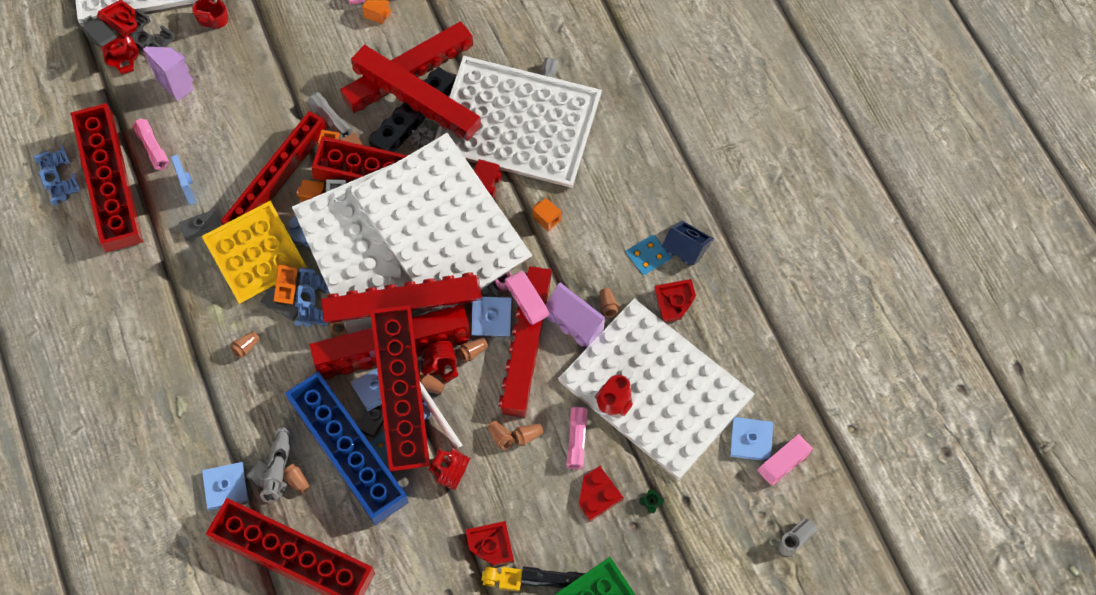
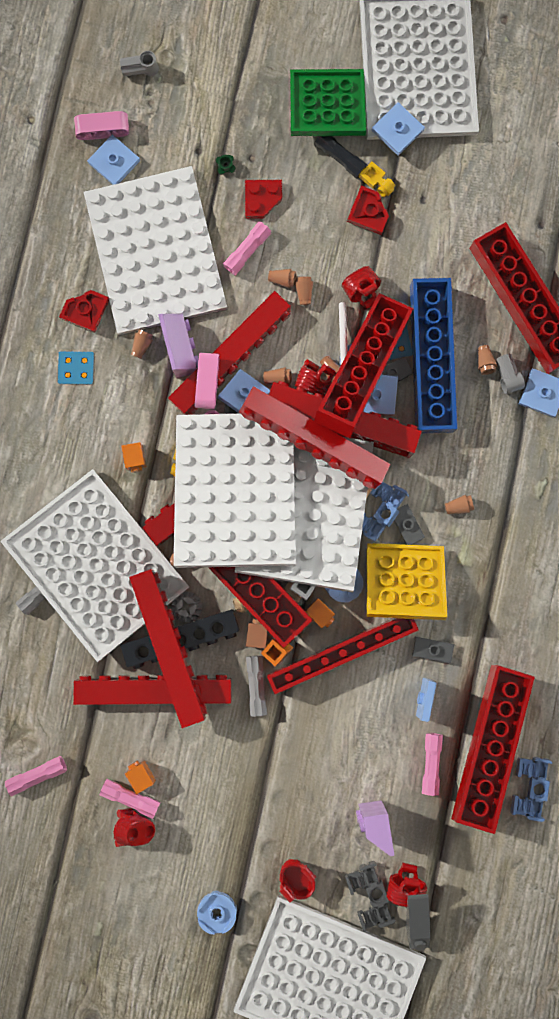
camera: 145 degrees left, 20 degrees up
red plate [96,0,137,37] -> none
light grey piece [260,427,293,503] -> none
orange slope [273,265,298,305] -> none
red piece [595,374,633,416] -> none
dark blue slope [661,220,714,265] -> none

